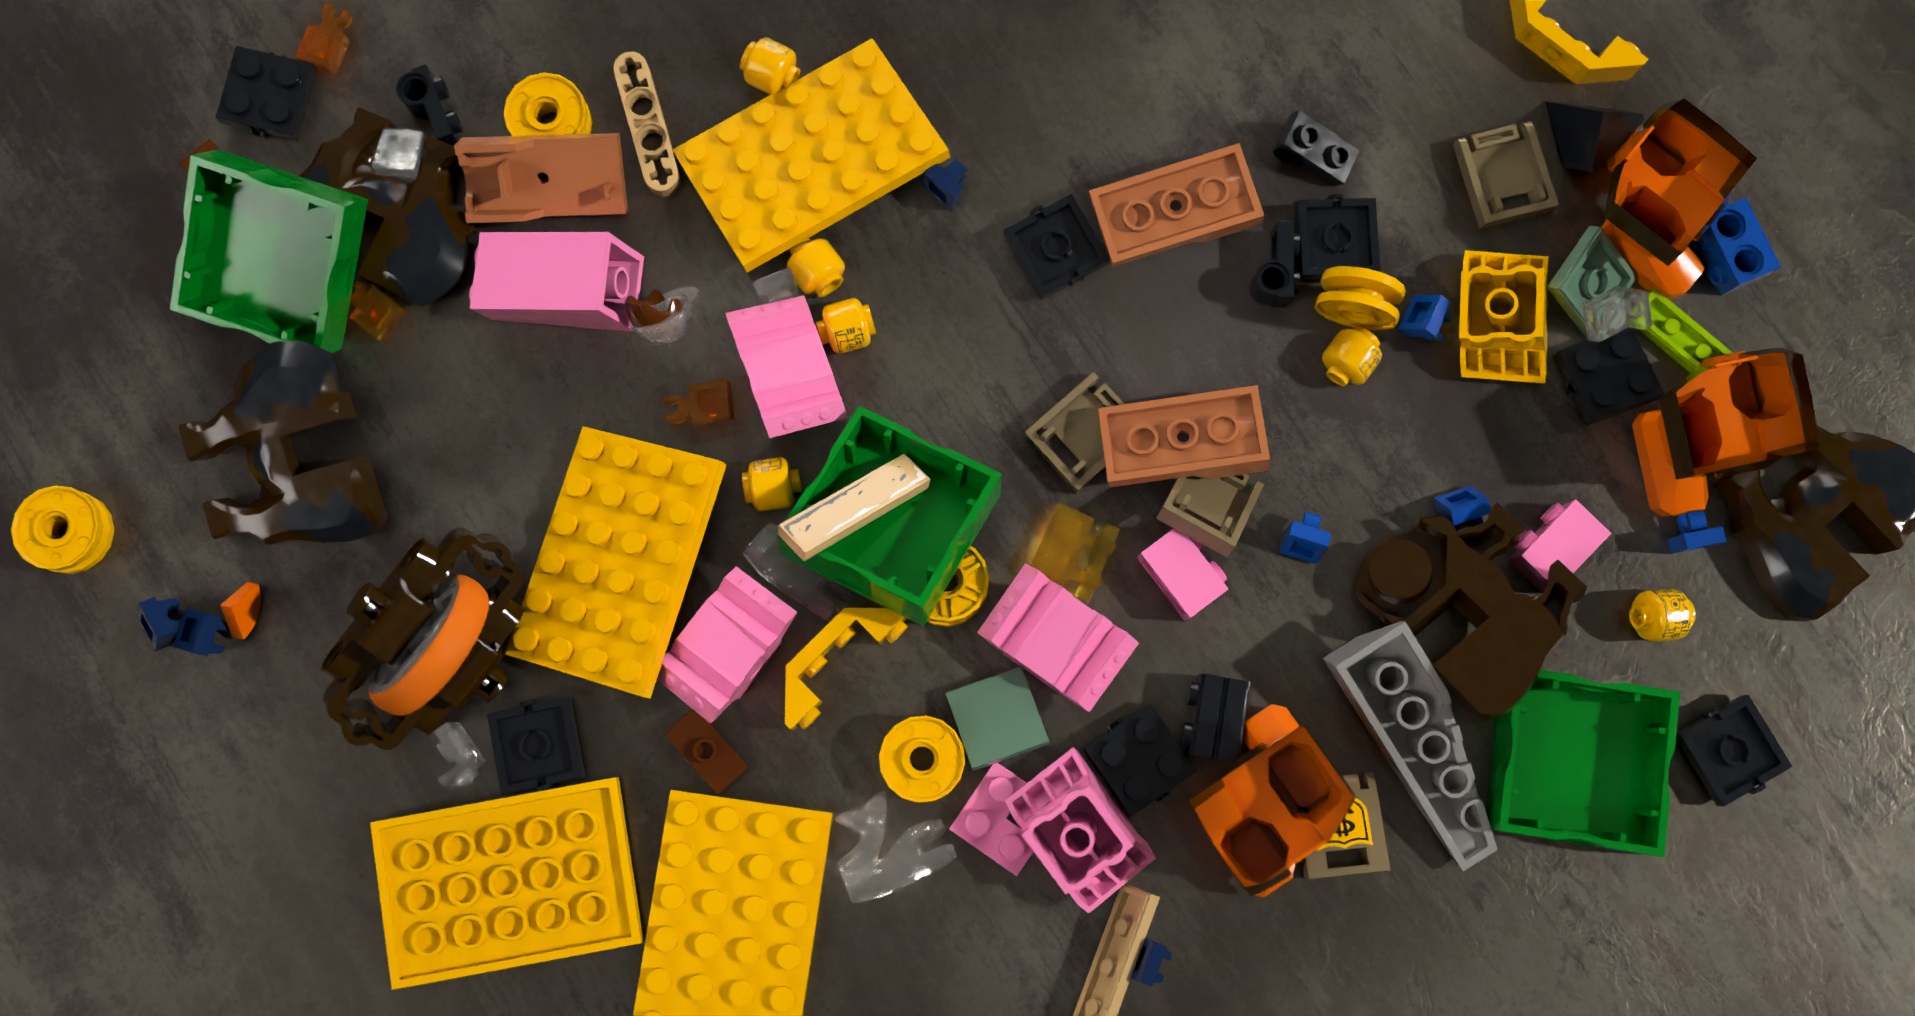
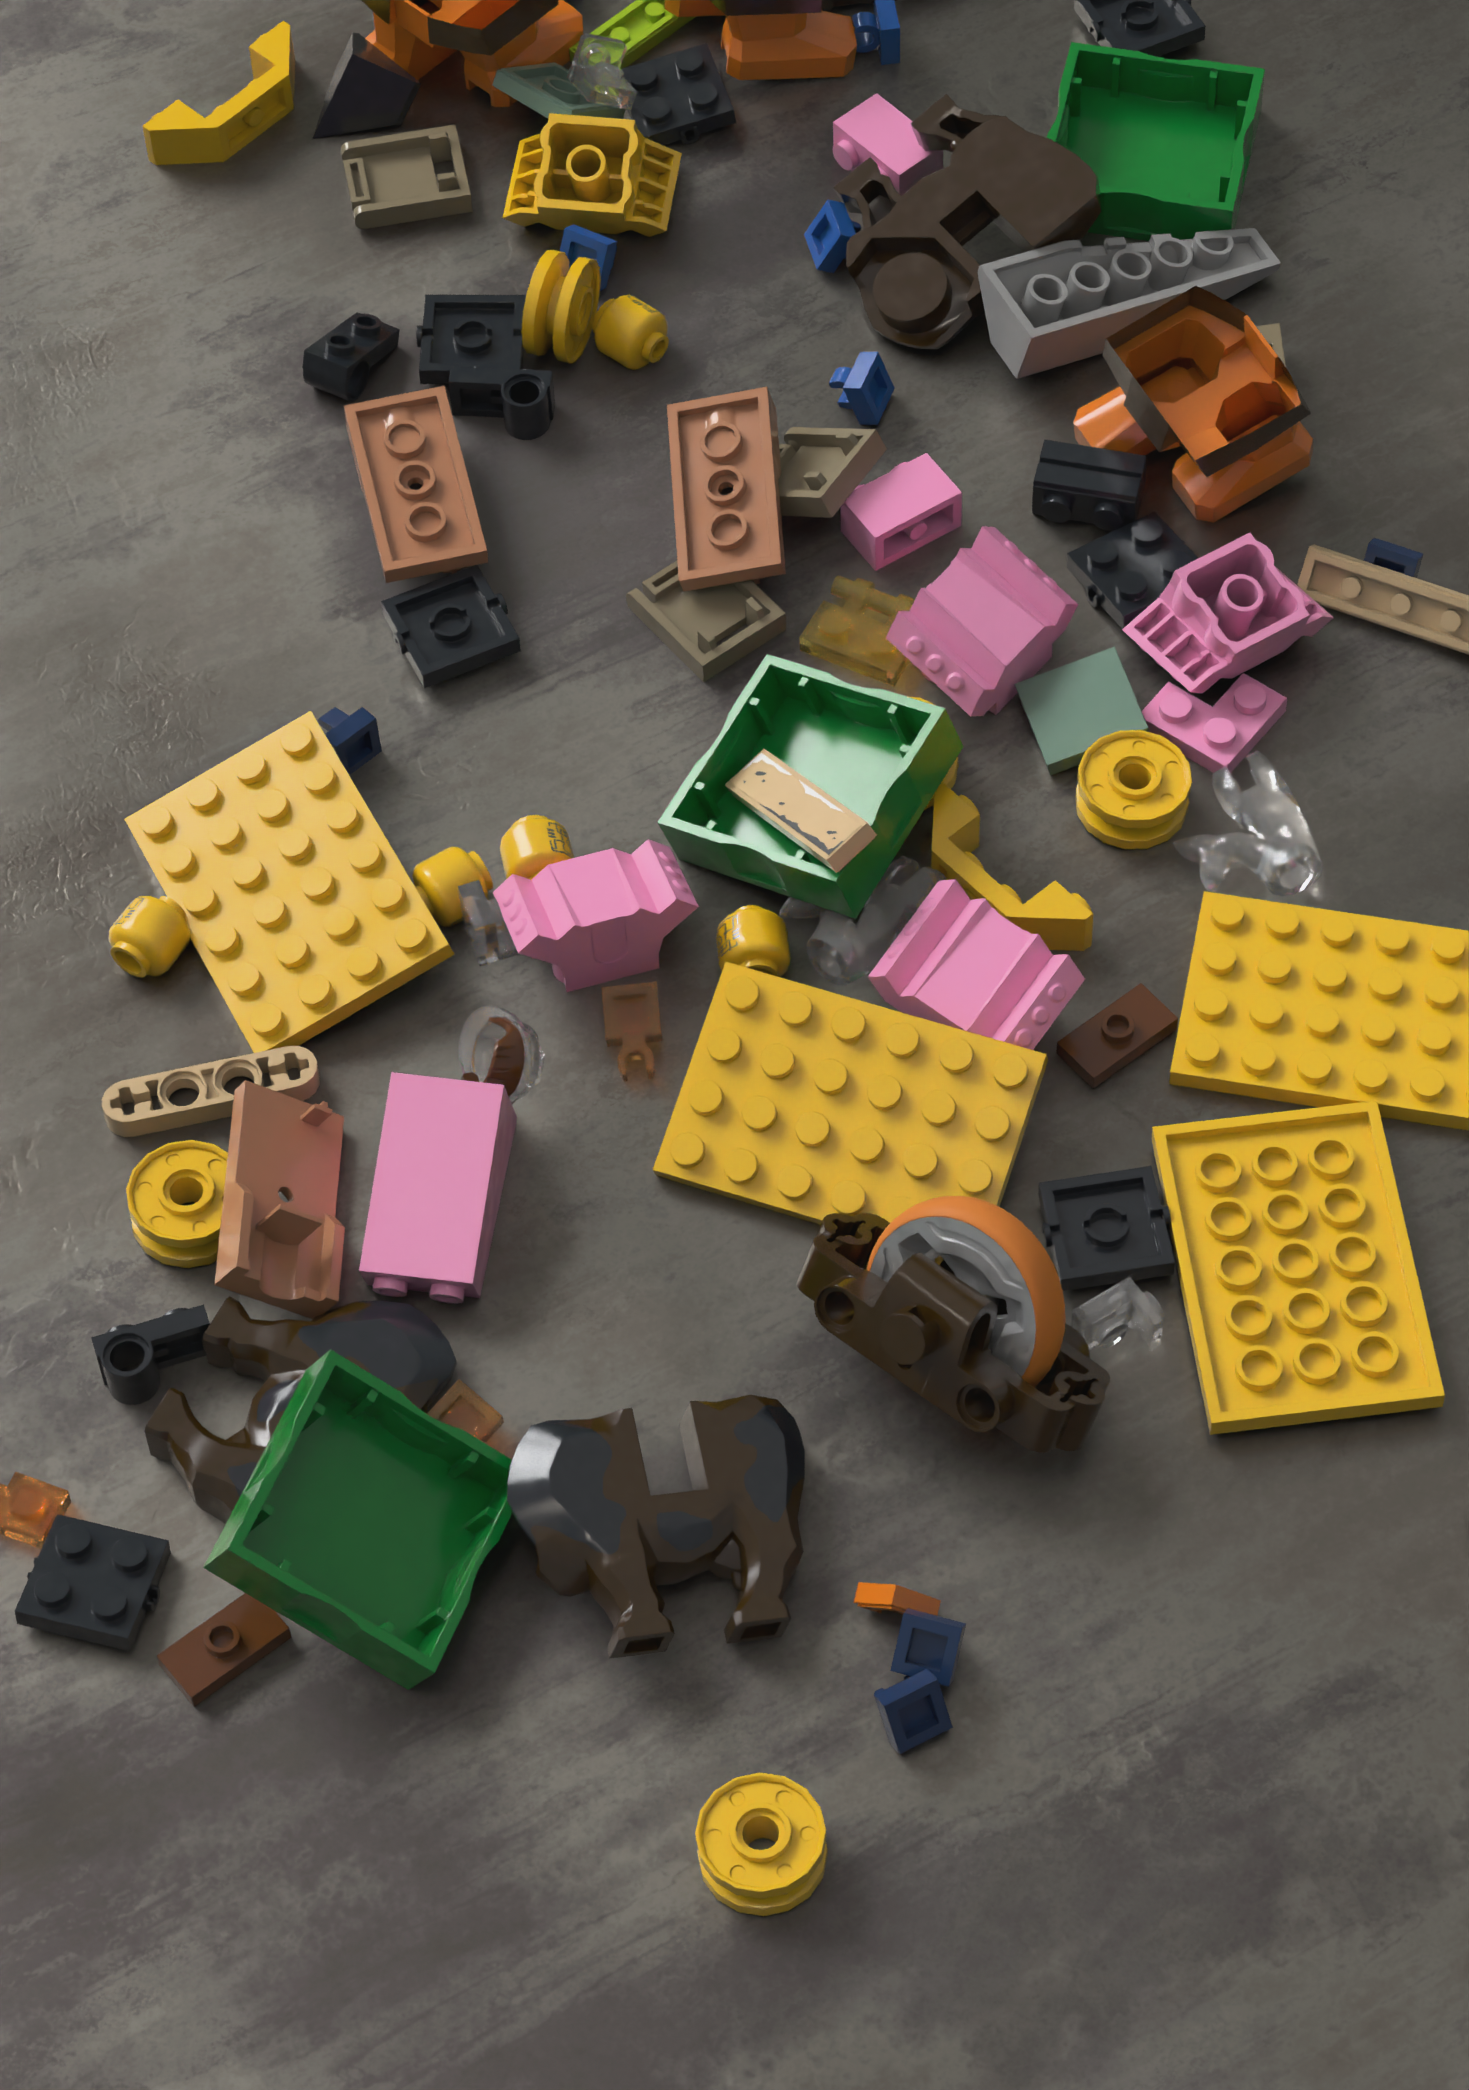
camera: 80 degrees left, 25 degrees down
clear bracket [372,128,426,178] -> none
yellow head [1629,589,1696,642] -> none

